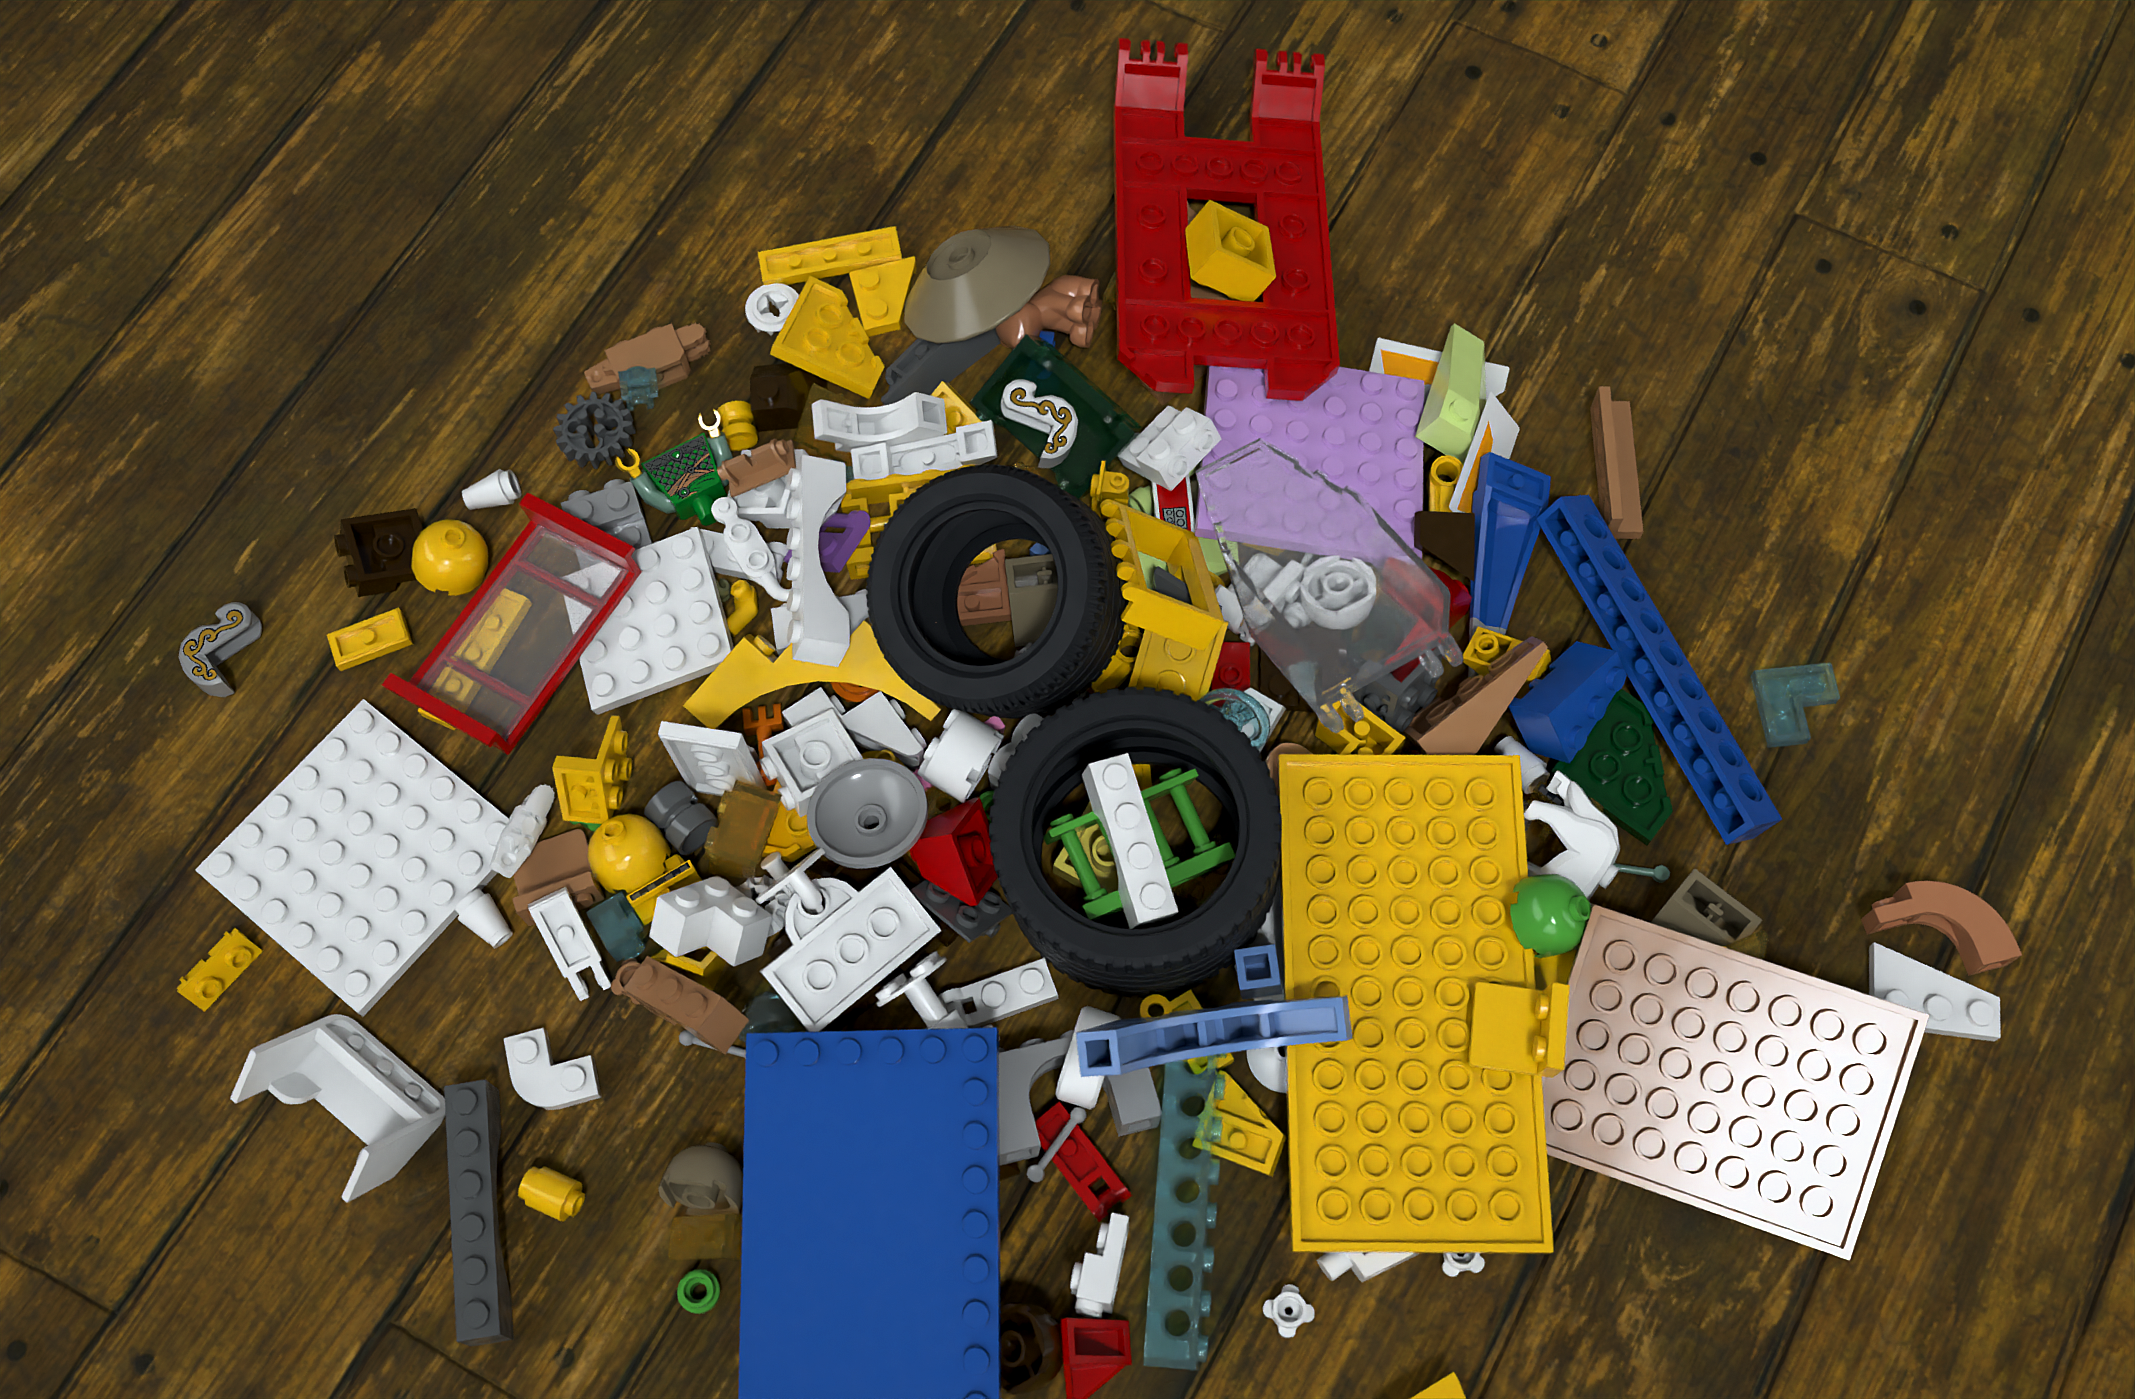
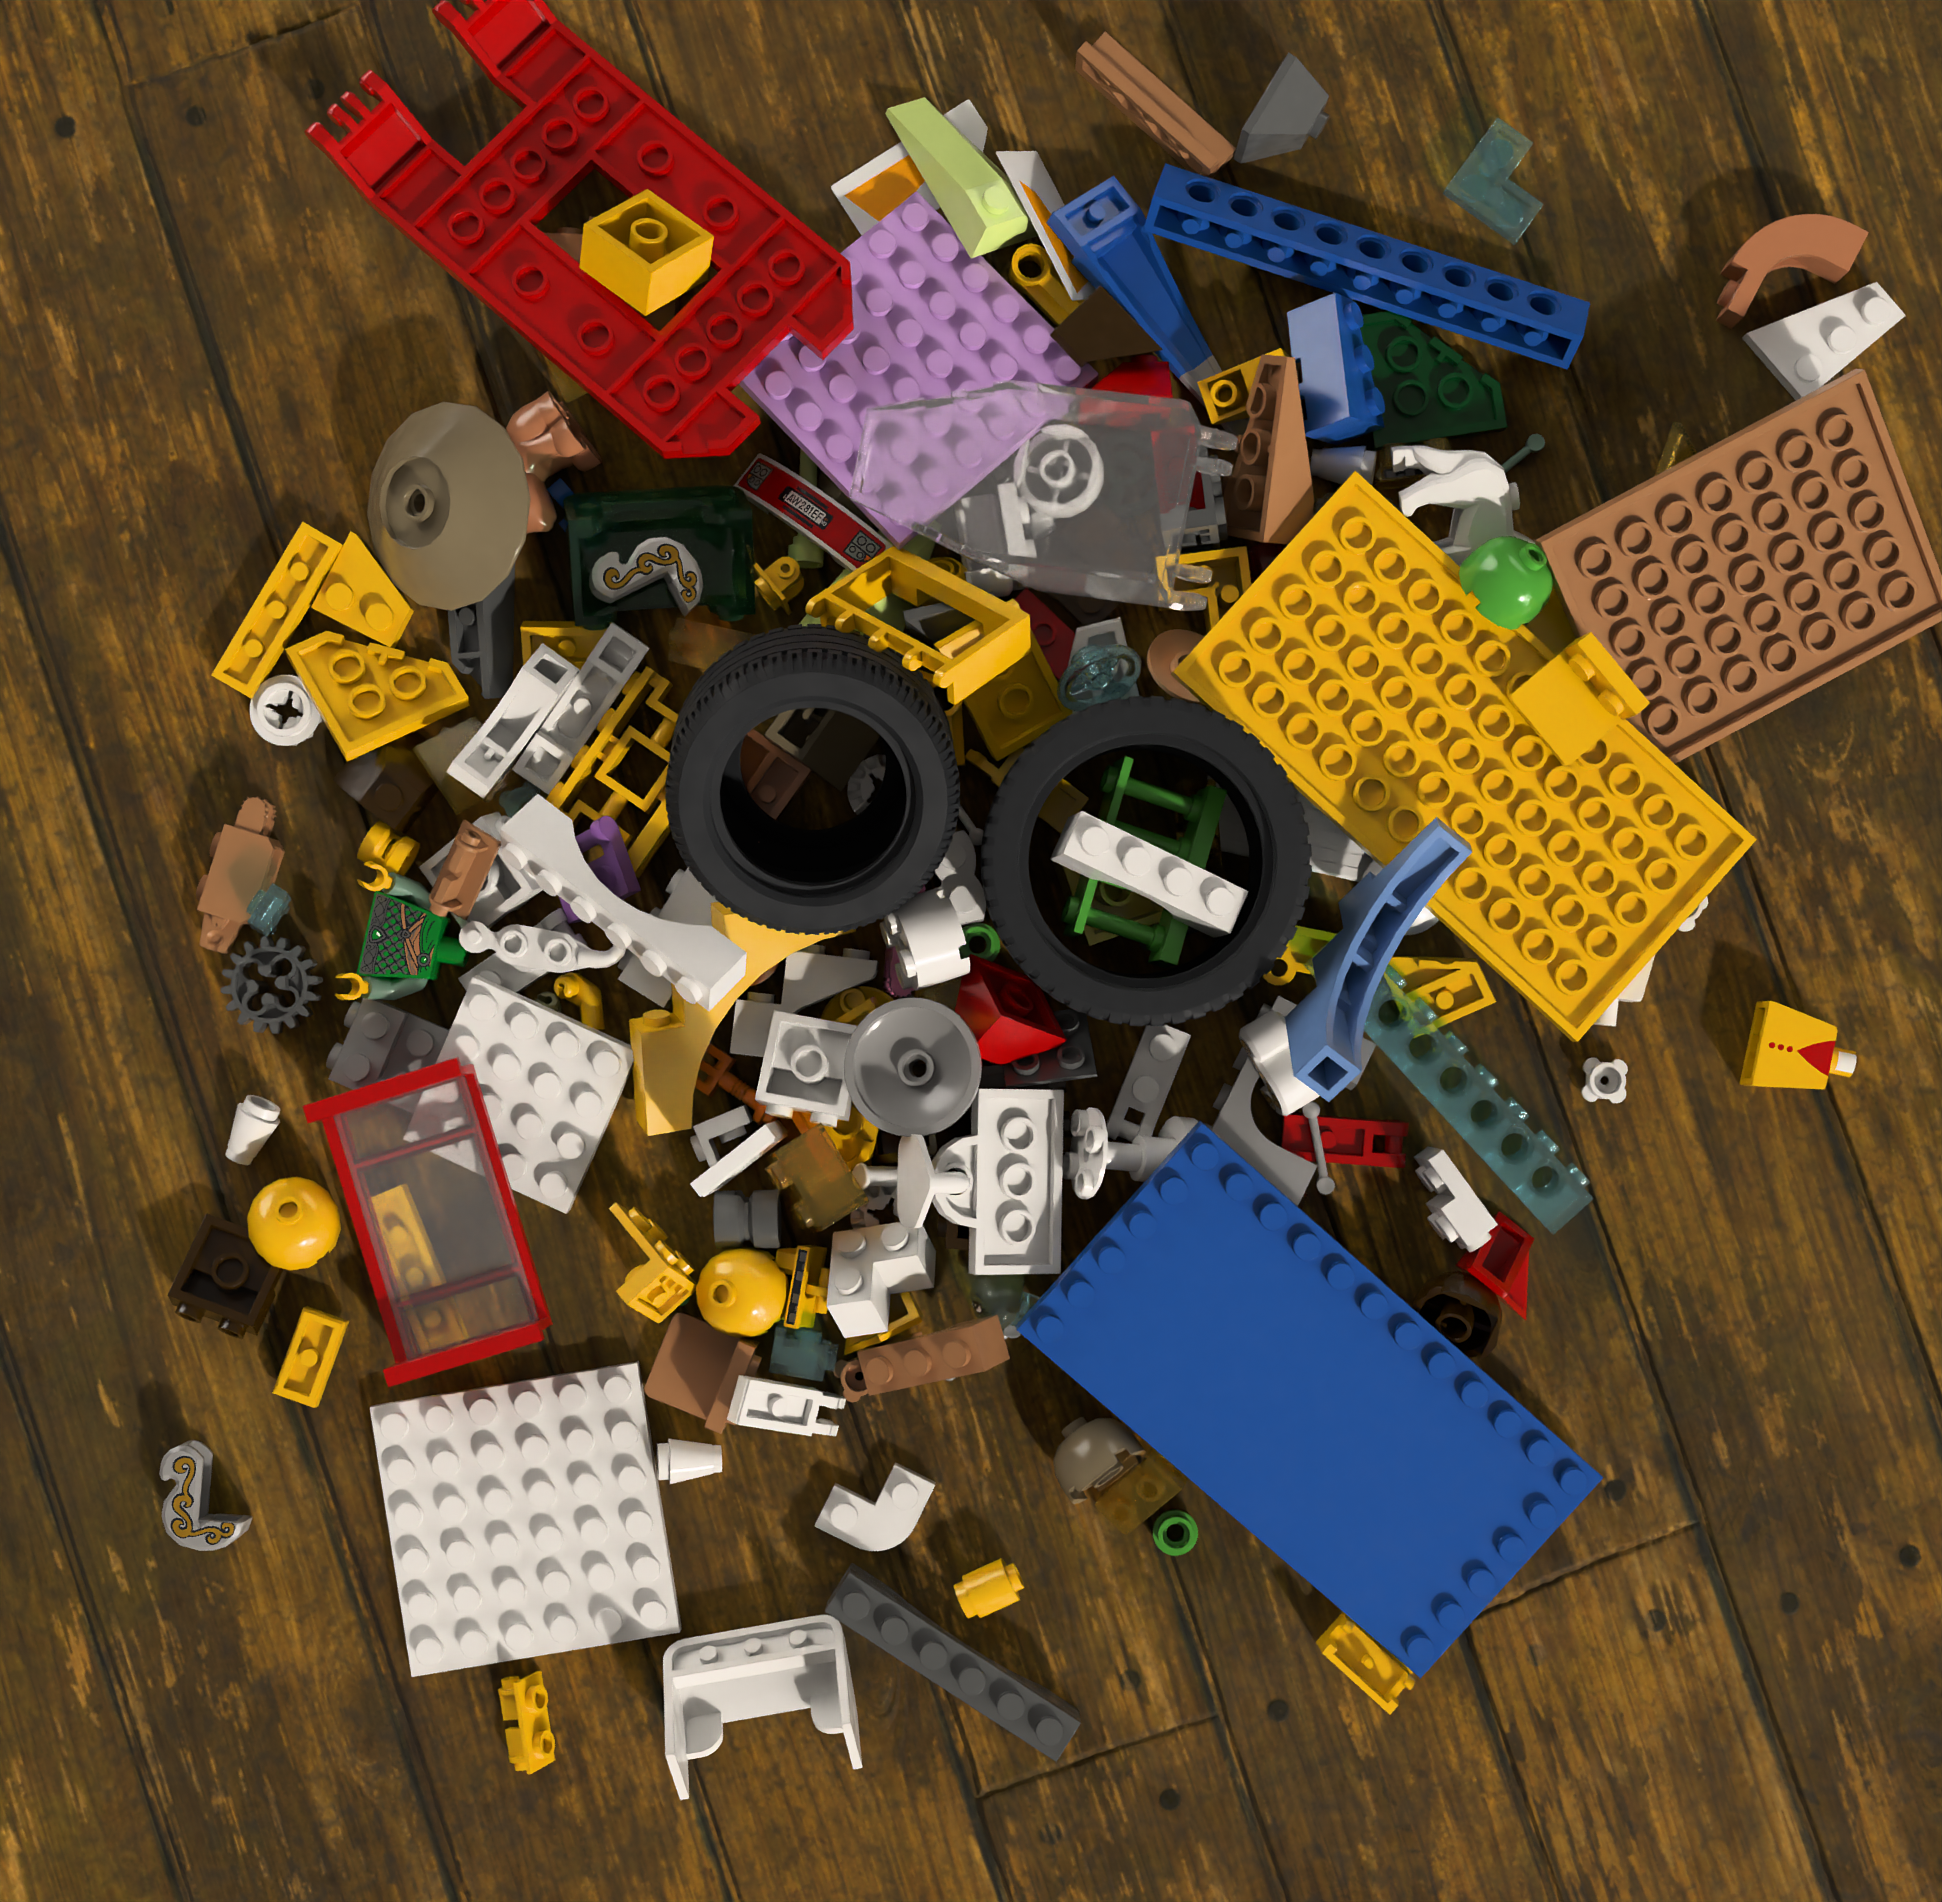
camera: 50 degrees left, 20 degrees up
white hinge [489,784,555,878] -> none
white plate [1118,405,1222,491] -> none
medium blue brick [1234,944,1283,1000] -> none
dark tan slope [1651,869,1762,952] -> none
none -> dark grey slope [1233,52,1330,164]

